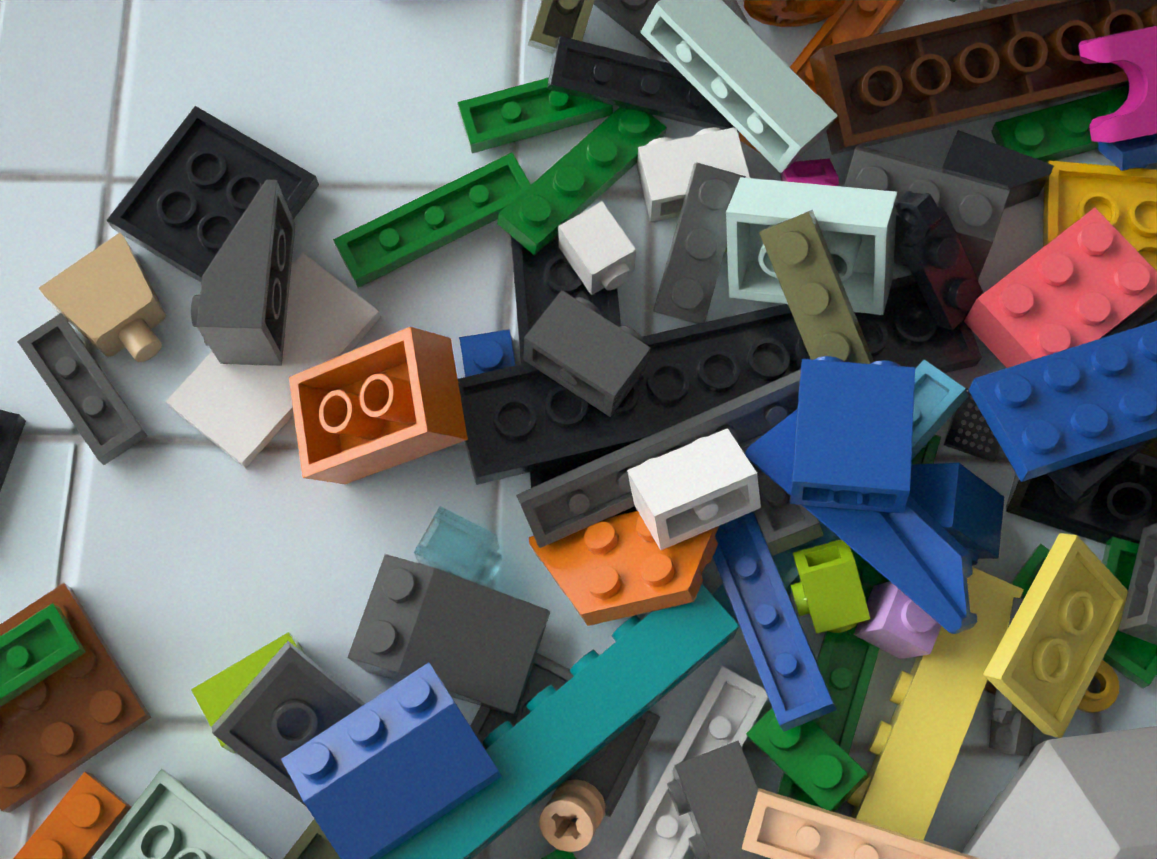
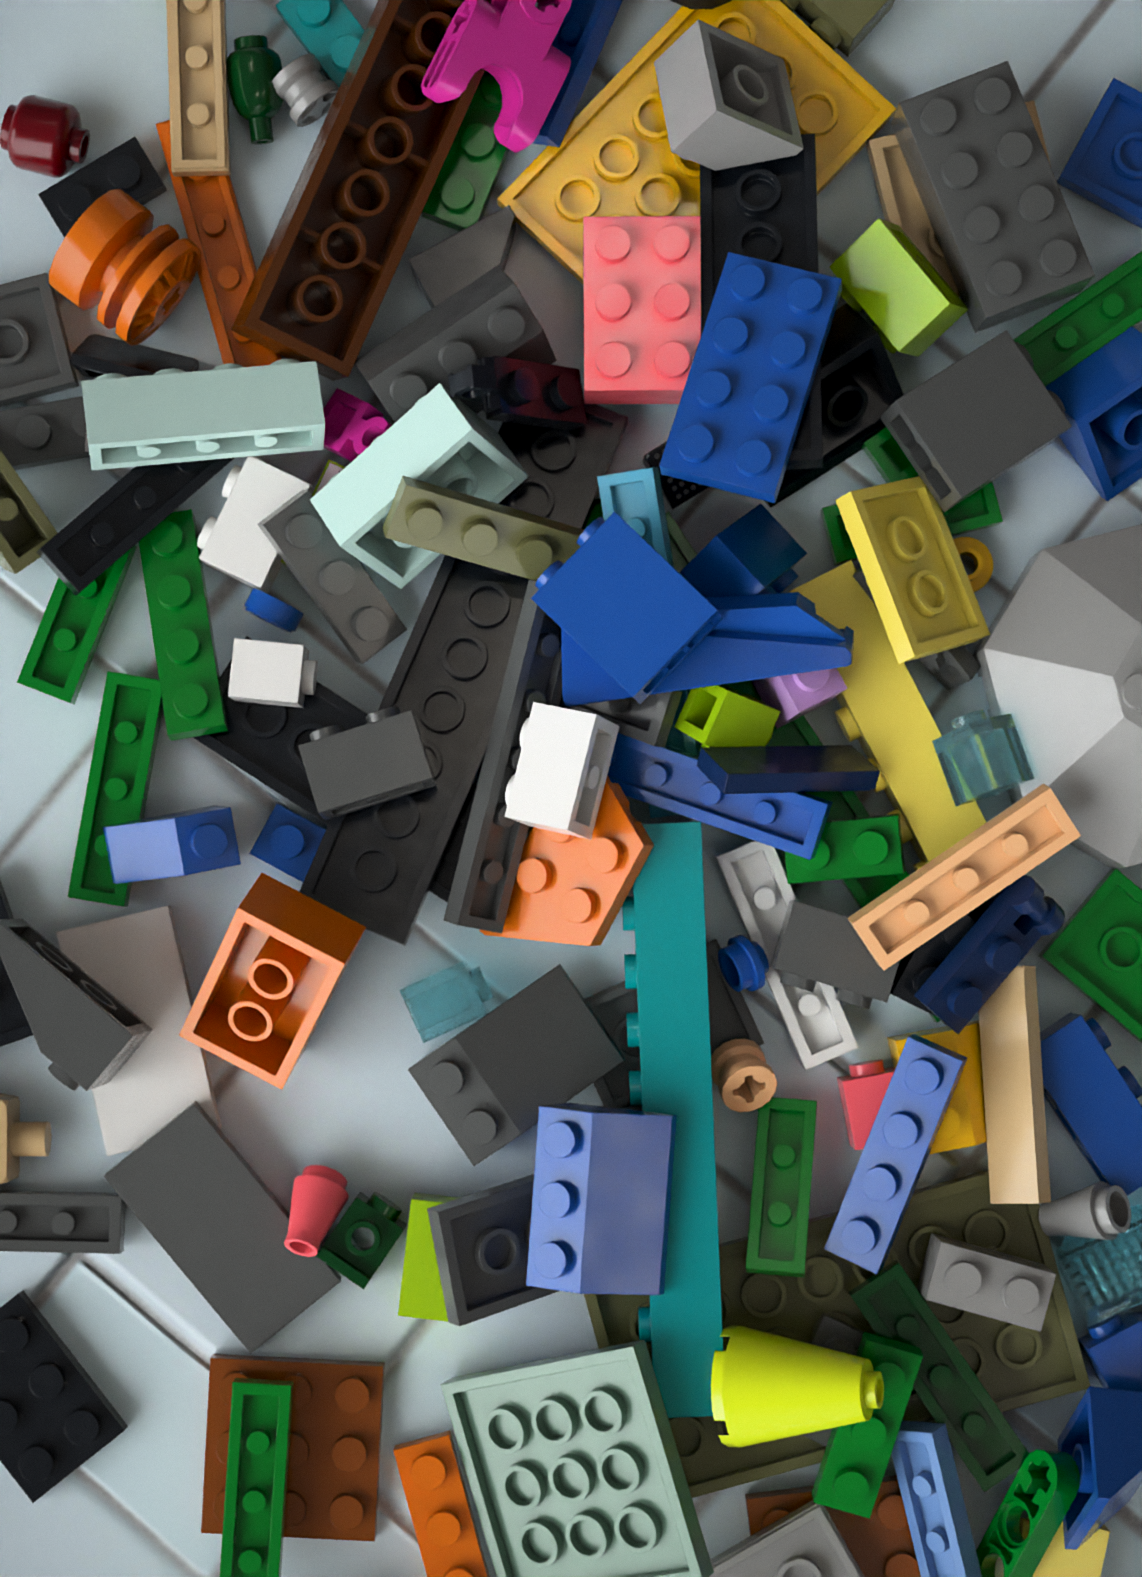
camera: 50 degrees left, 15 degrees up
none -> blue slope [103,805,241,884]
none -> dark grey tile [104,1101,342,1354]
none -> blue tile [244,588,304,633]
none -> coral cone [284,1165,349,1257]
none -> dark green brick [316,1192,407,1290]
none -> dark blue tile [697,745,880,794]
none -> blue plate [718,935,769,992]
none -> clear light blue brick [932,710,1035,806]

